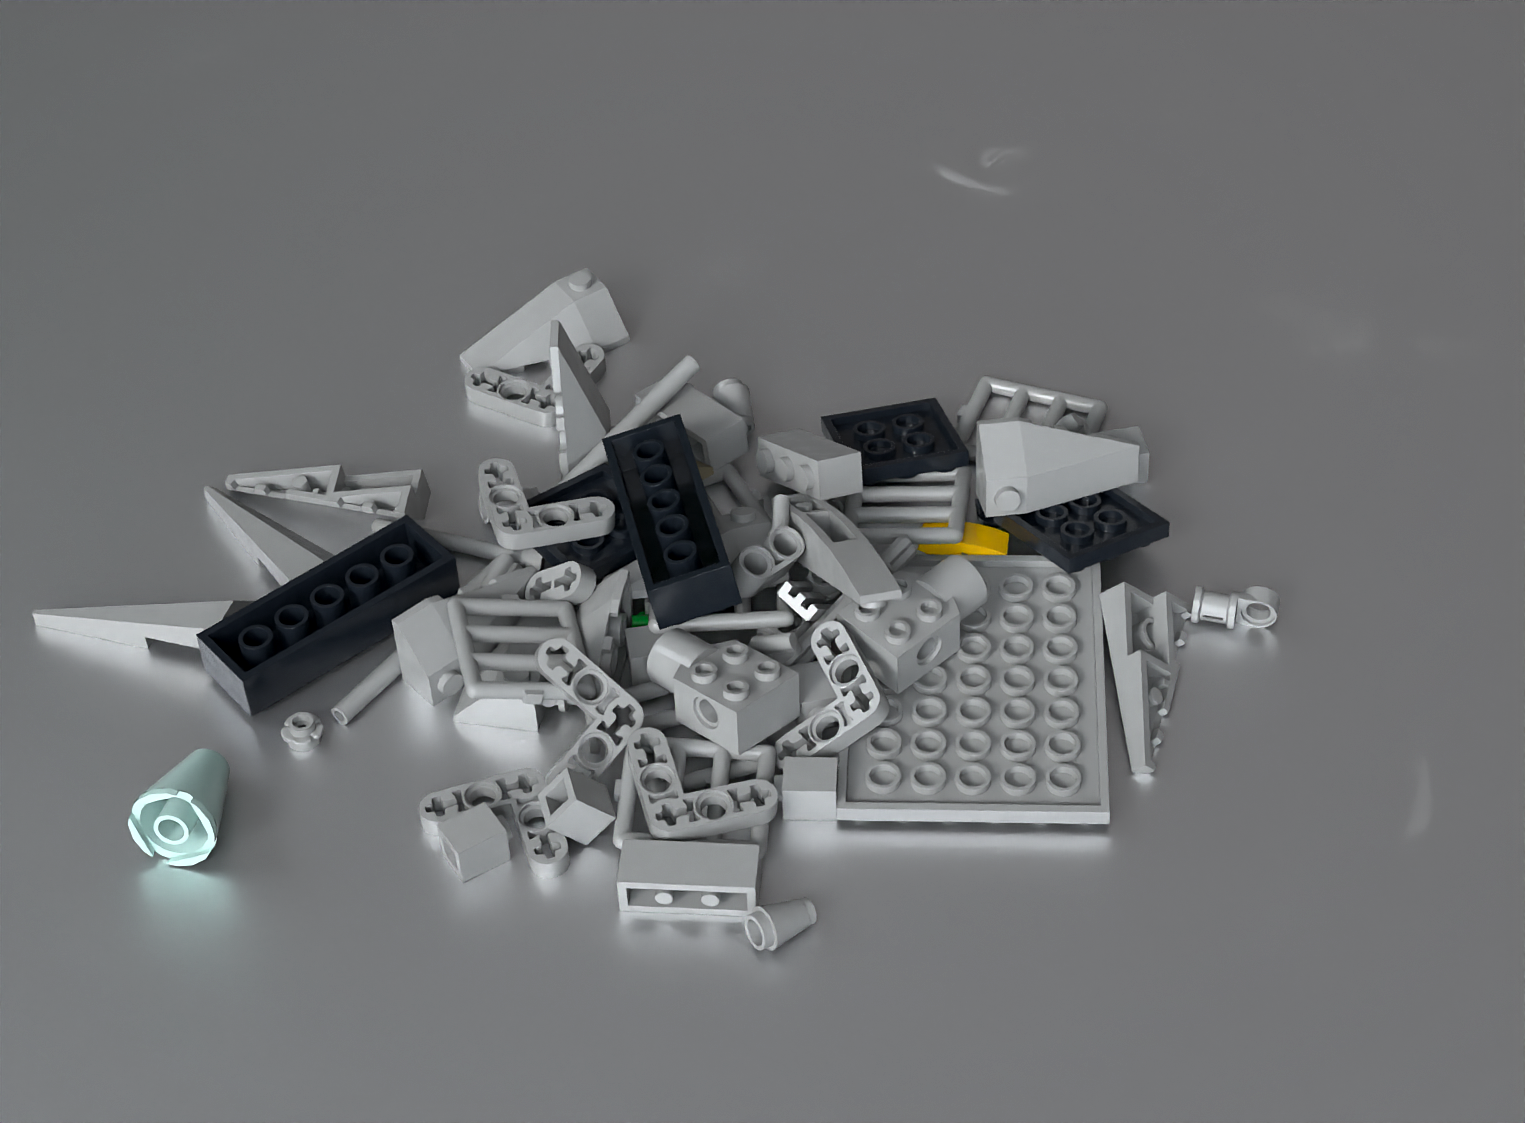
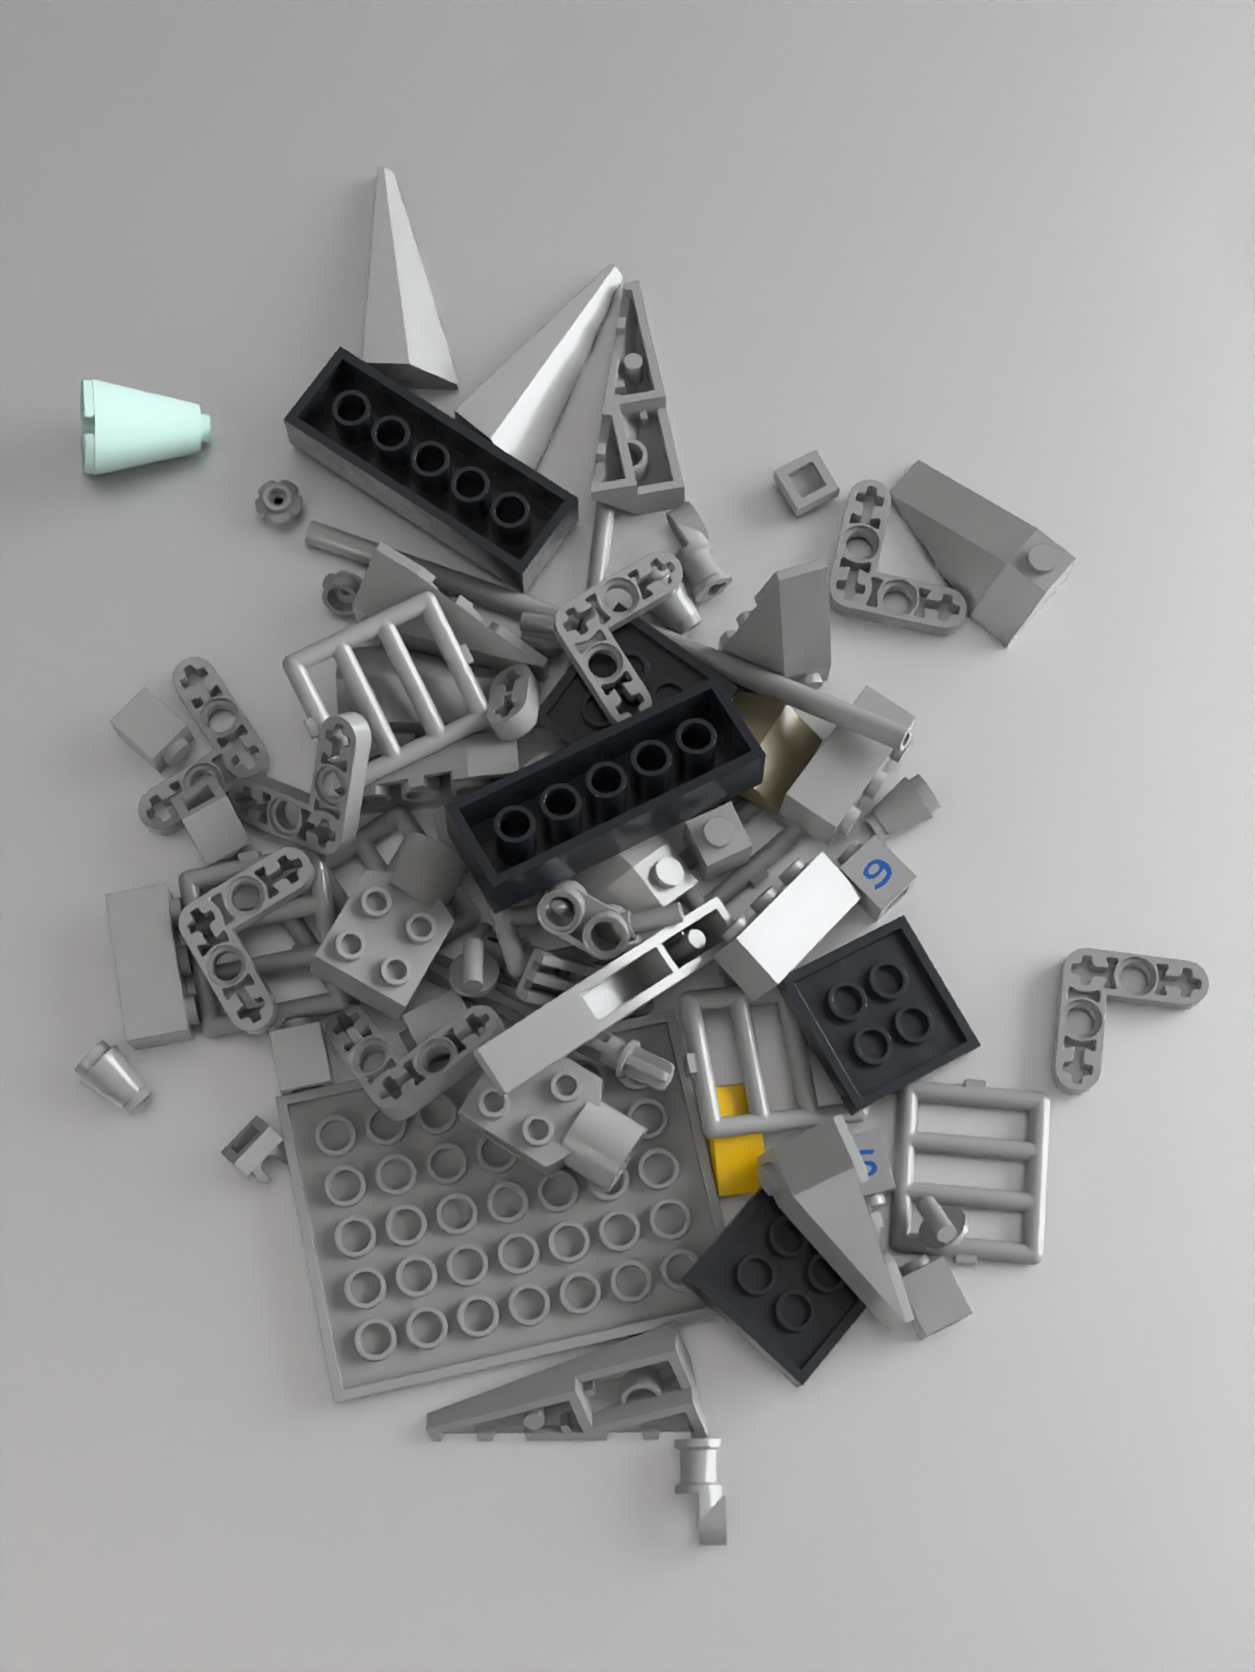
camera: 70 degrees right, 30 degrees up
none -> light grey tile [220,1115,288,1184]
none -> light grey plate [322,570,362,616]
none -> light grey connector [666,501,733,603]
none -> light grey brick [683,801,753,882]
none -> light grey plate [773,450,840,517]
none -> light grey brick [837,835,917,922]
none -> light grey beam [1051,948,1209,1095]

